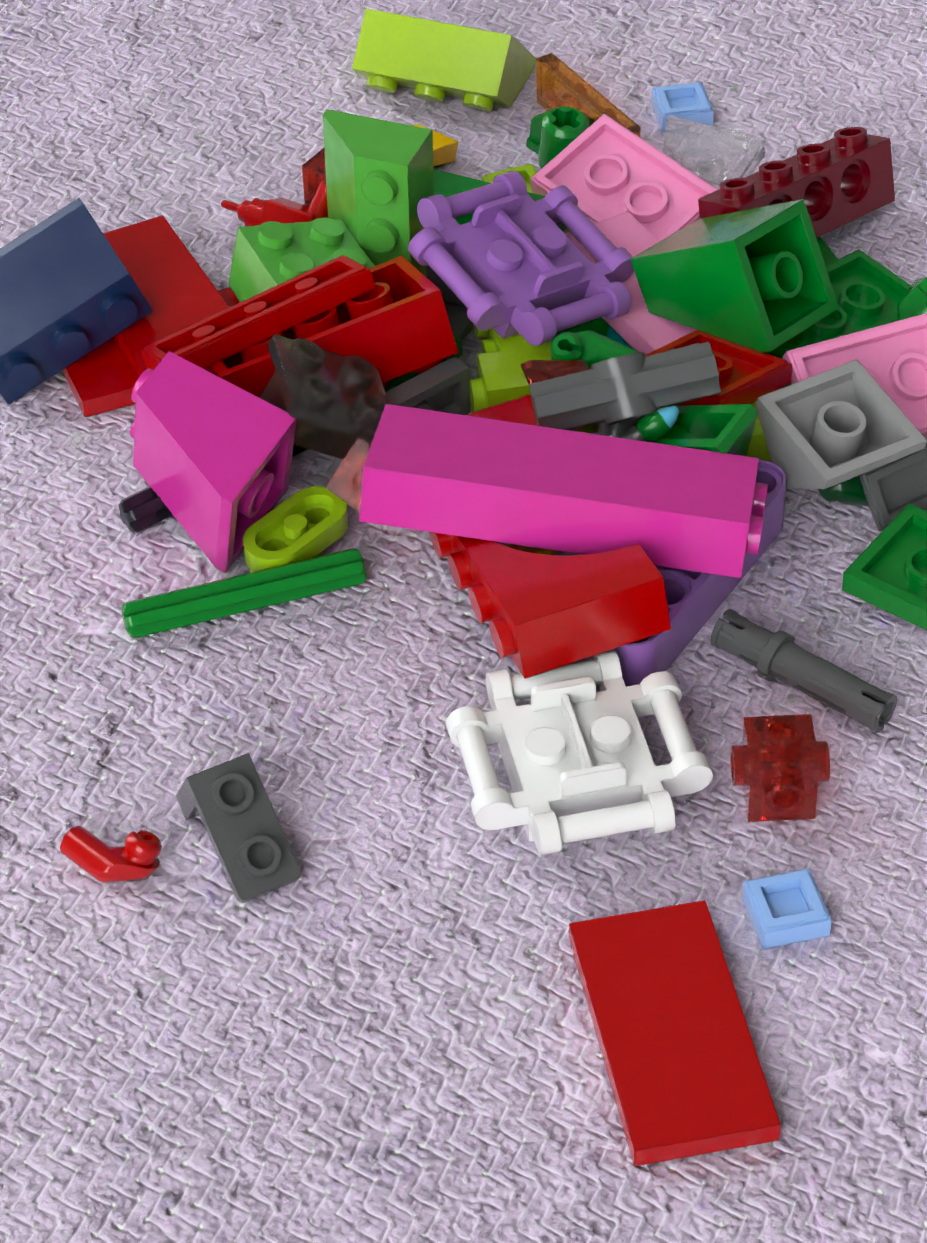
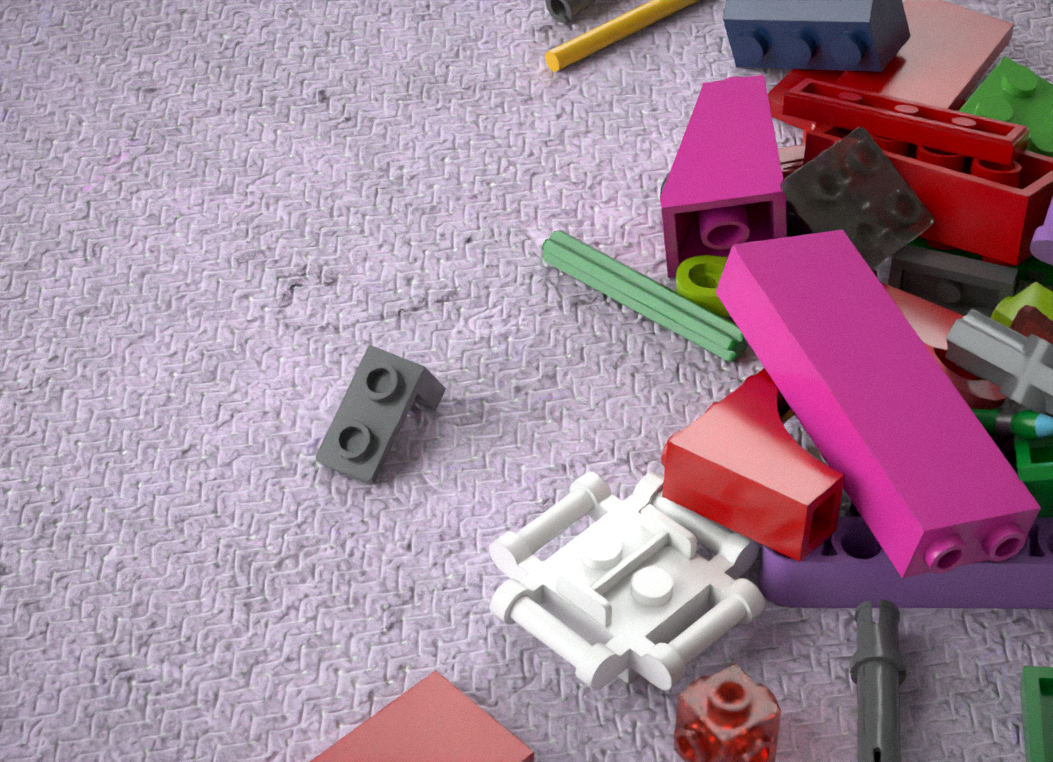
camera: 55 degrees right, 0 degrees up
red arm [60,826,162,882] -> none

